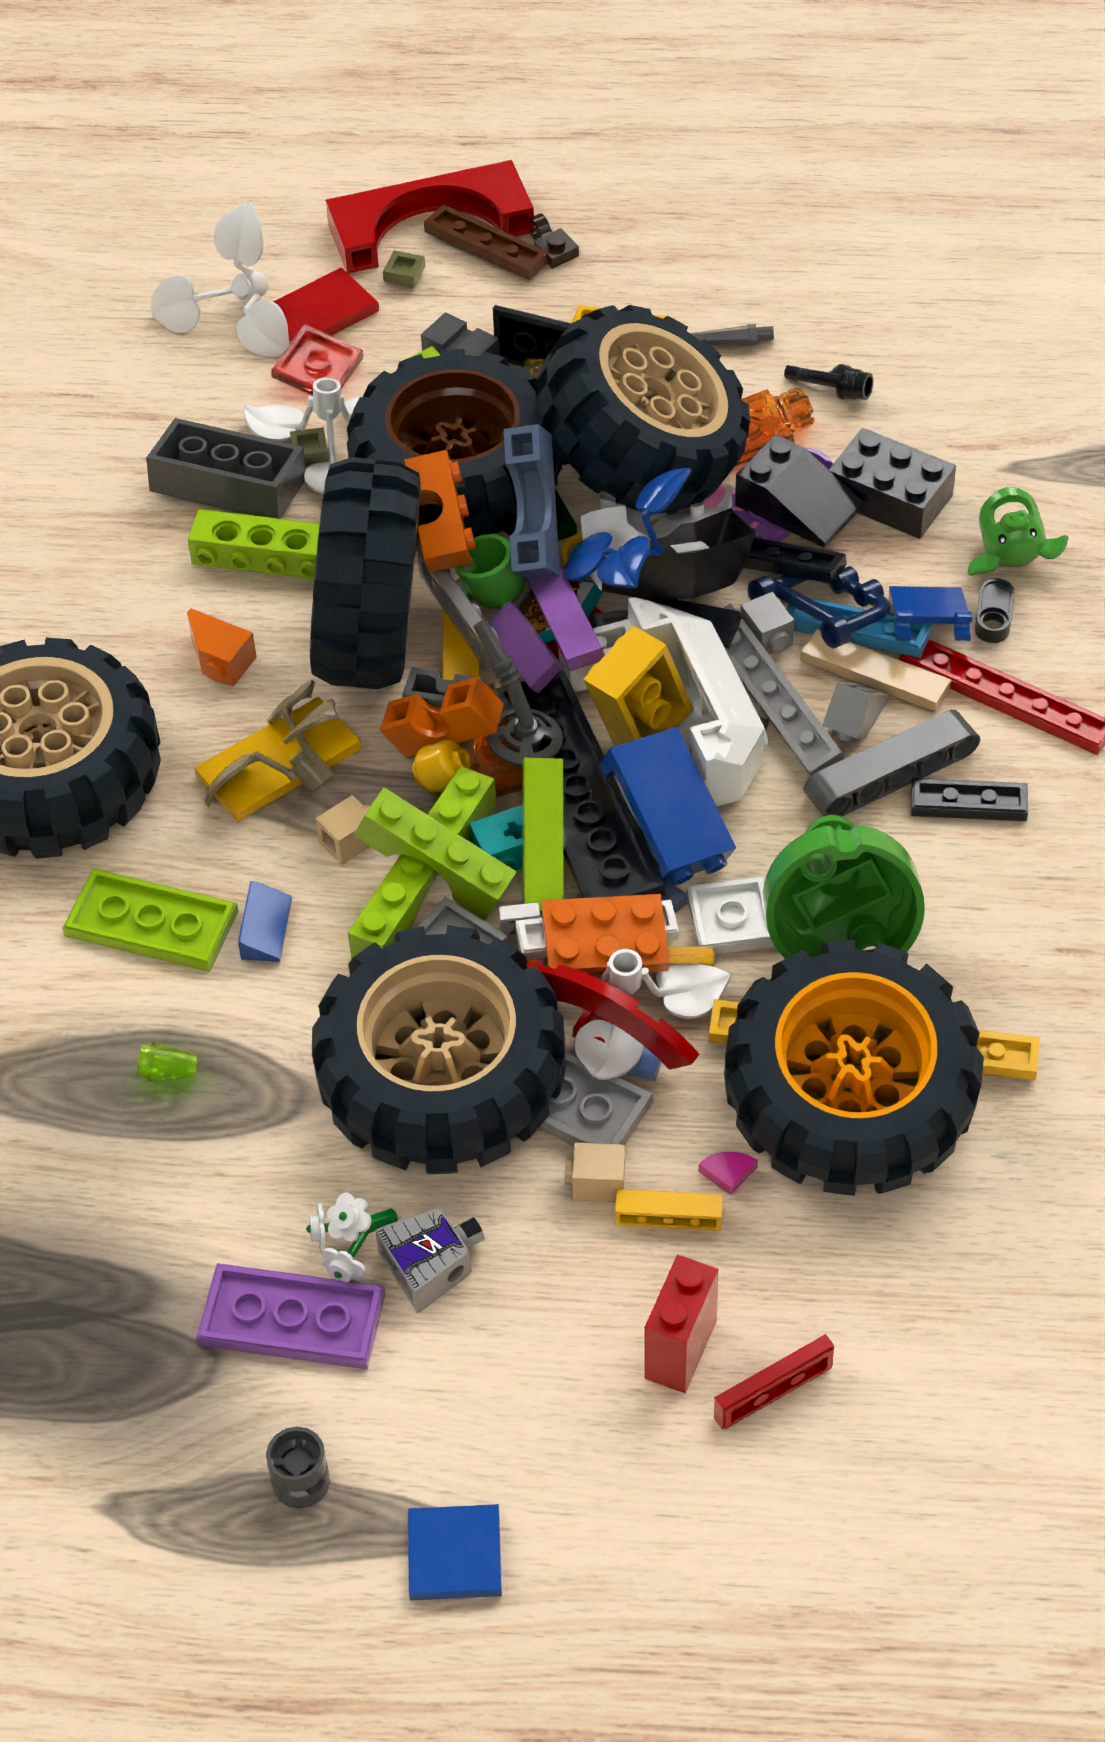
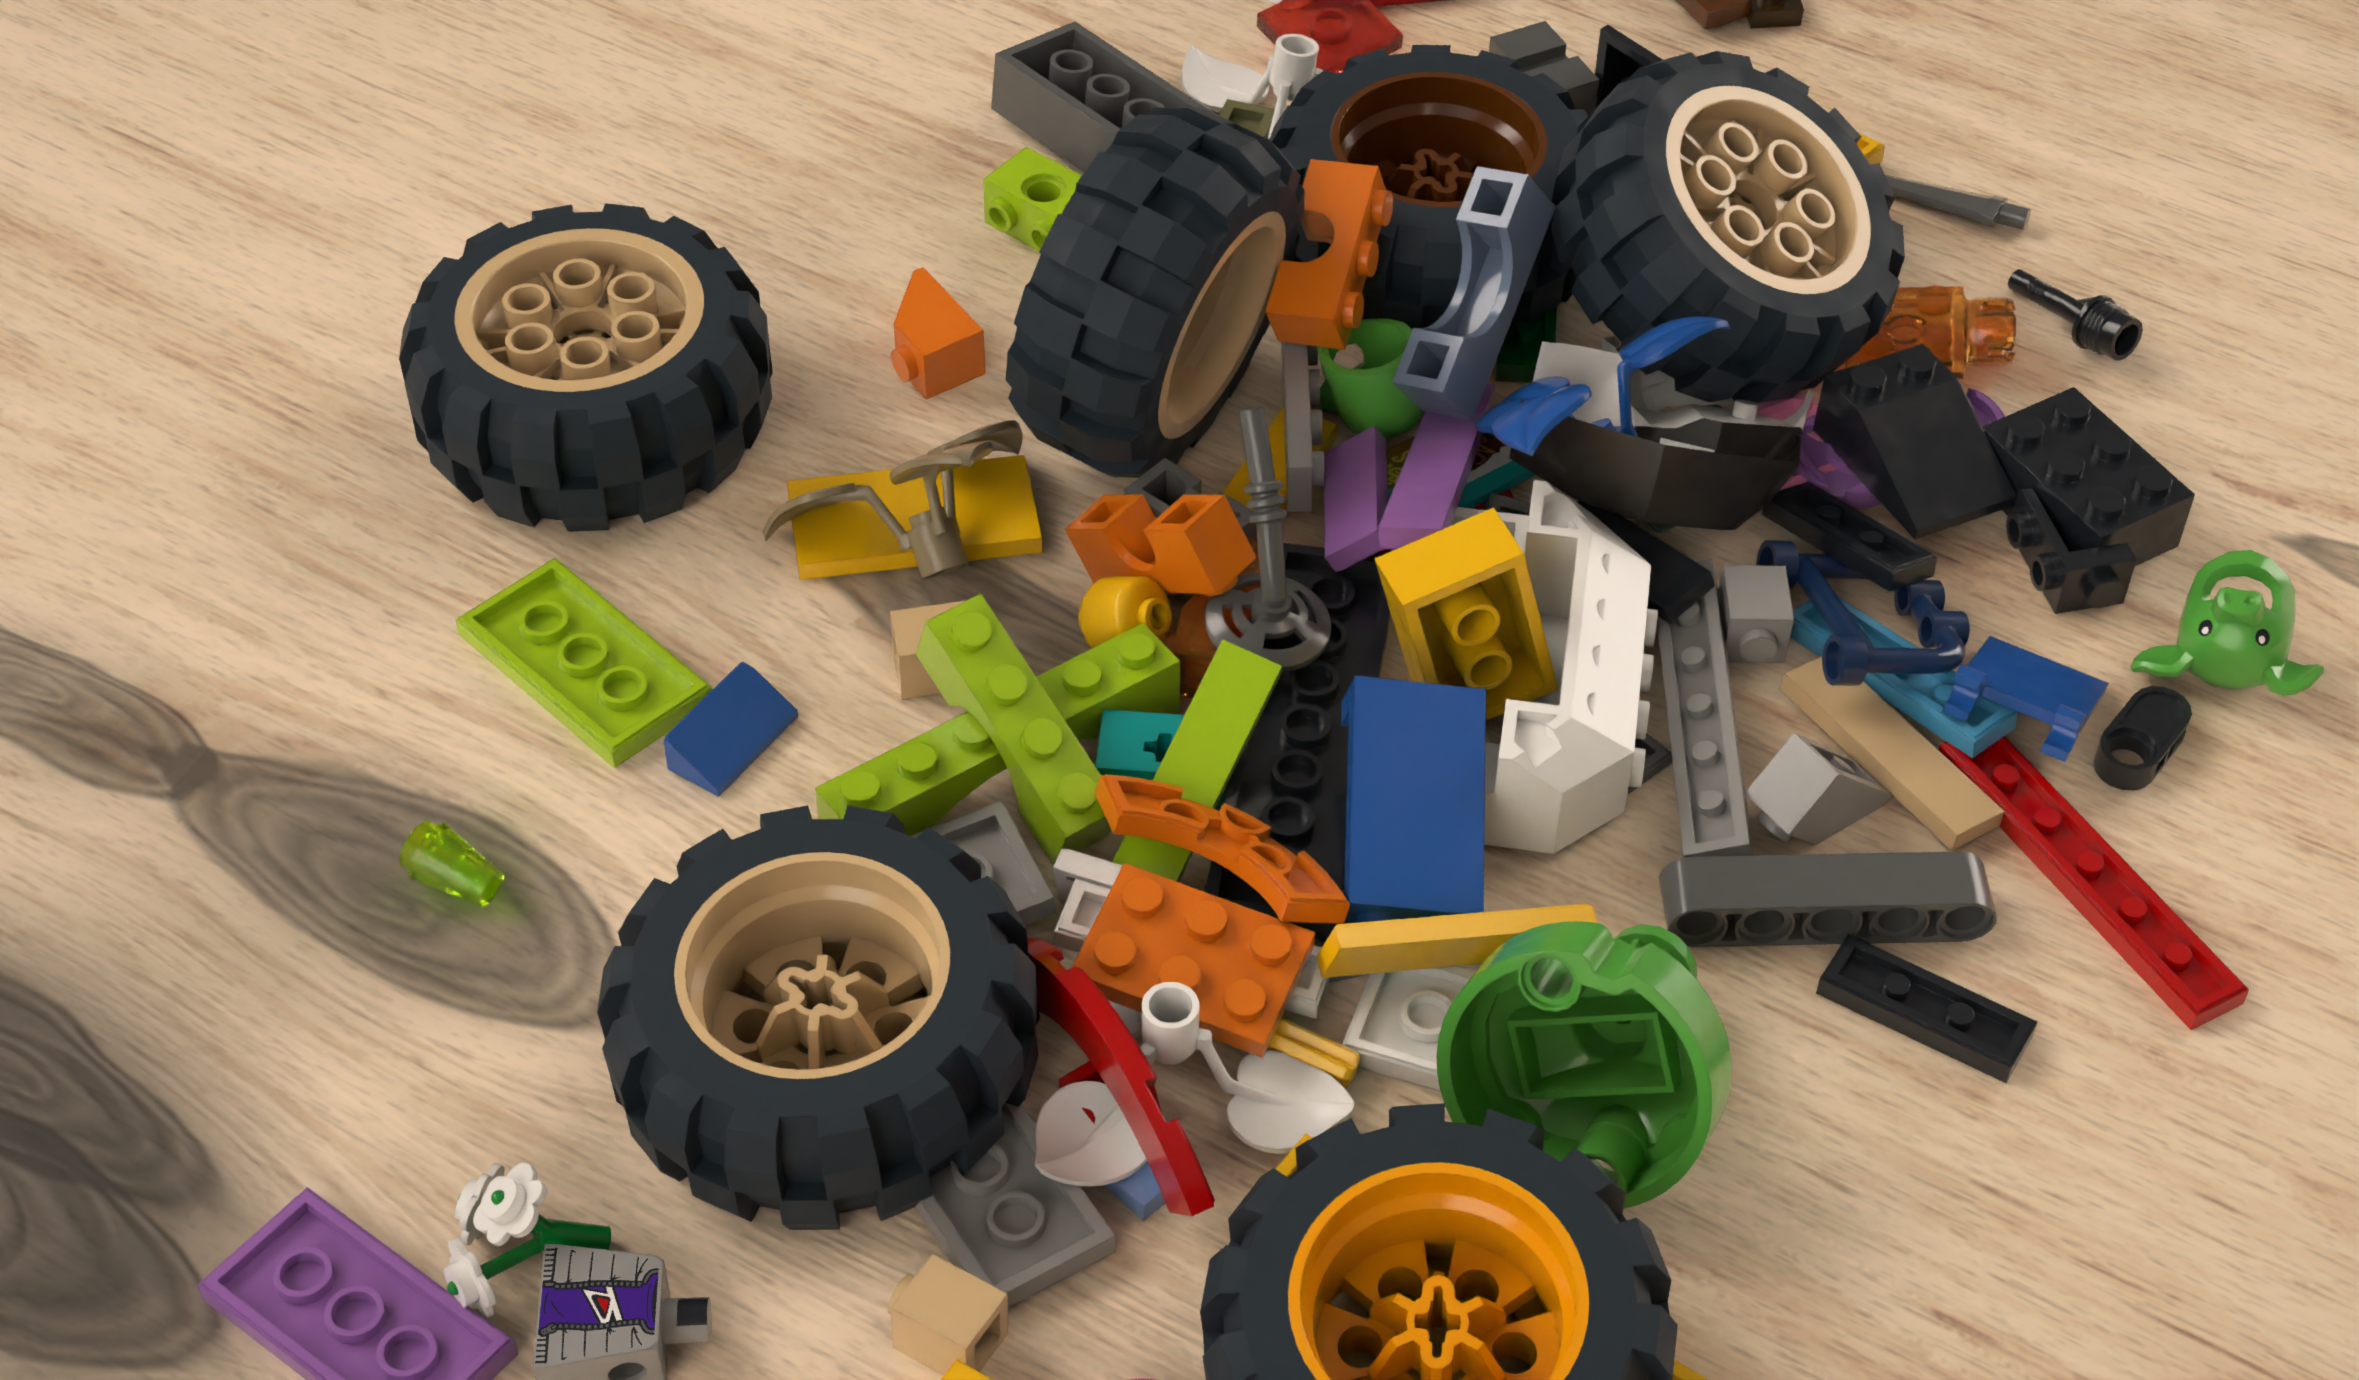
camera: 25 degrees right, 5 degrees down
none -> orange tile [1095,774,1350,924]
none -> yellow tile [1316,903,1598,978]
none -> black bracket [2006,487,2137,614]

